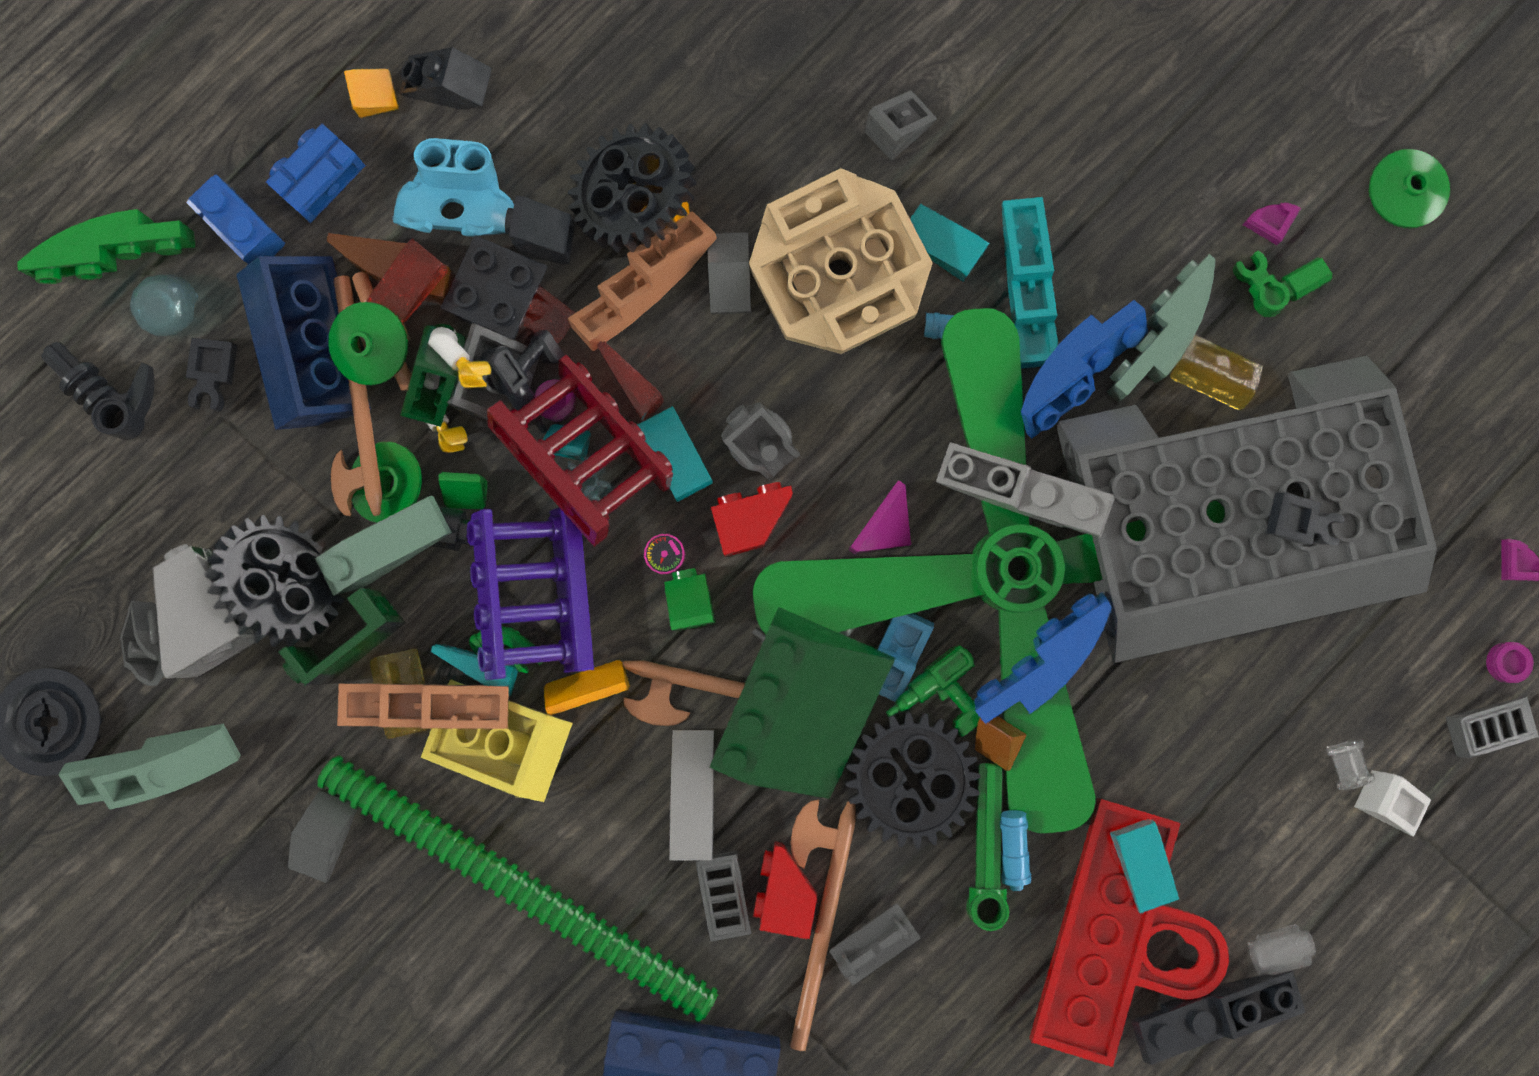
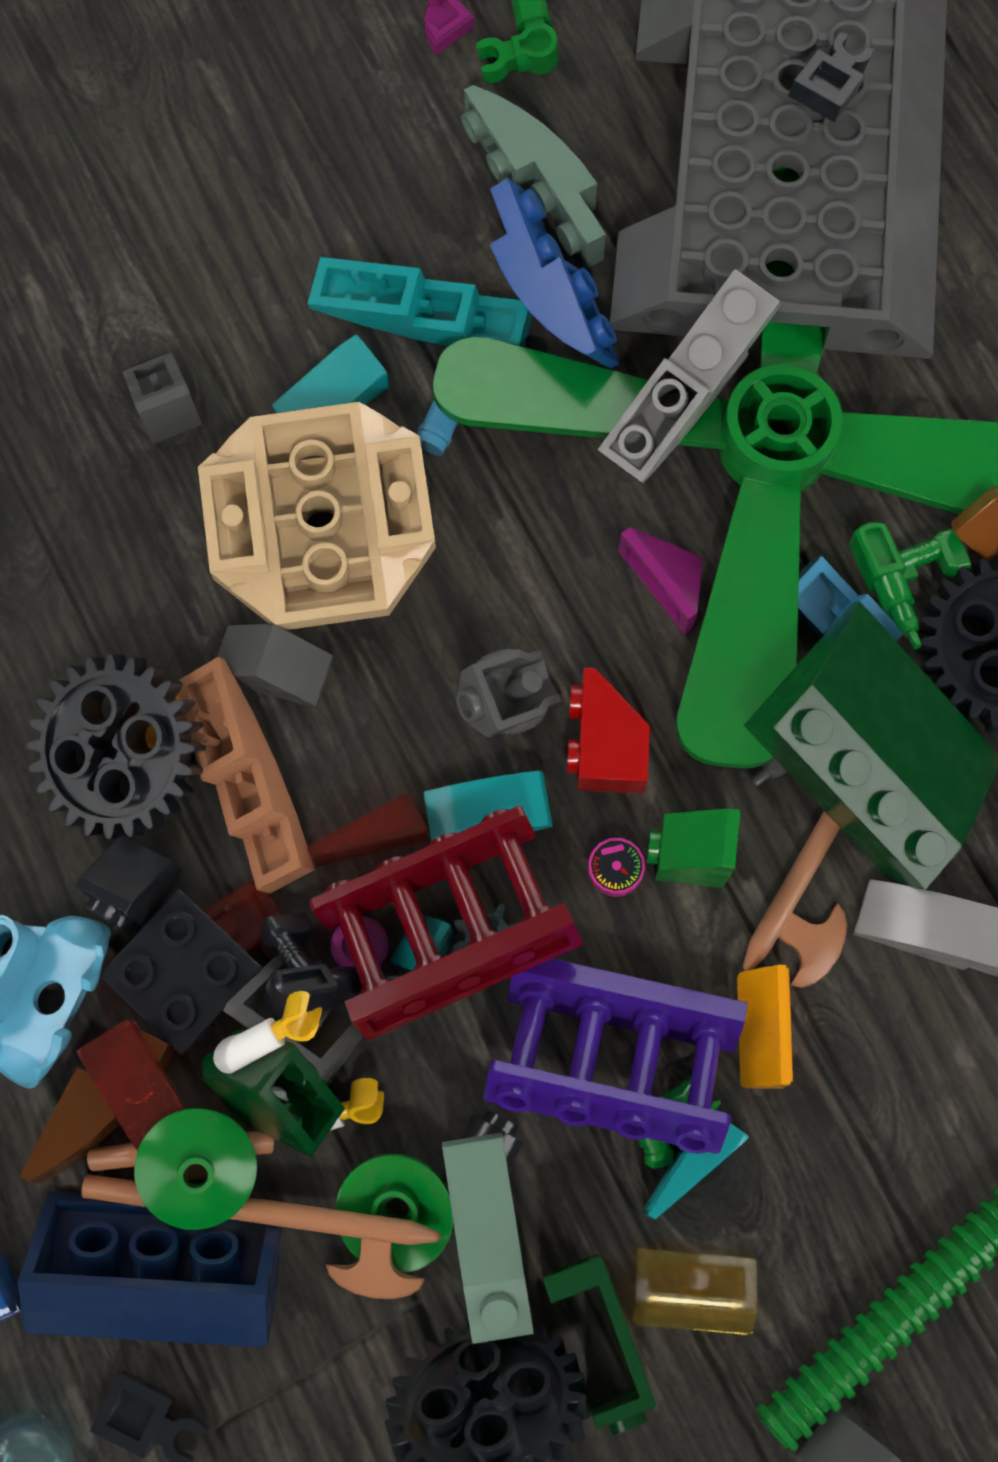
camera: 65 degrees left, 10 degrees down
nougat slope [337,683,509,729] -> none
light yellow slope [421,680,573,802] -> none
green slope [439,472,488,510] -> none
blue slope [974,592,1112,724] -> none
clear yellow slope [1170,335,1263,410] -> none

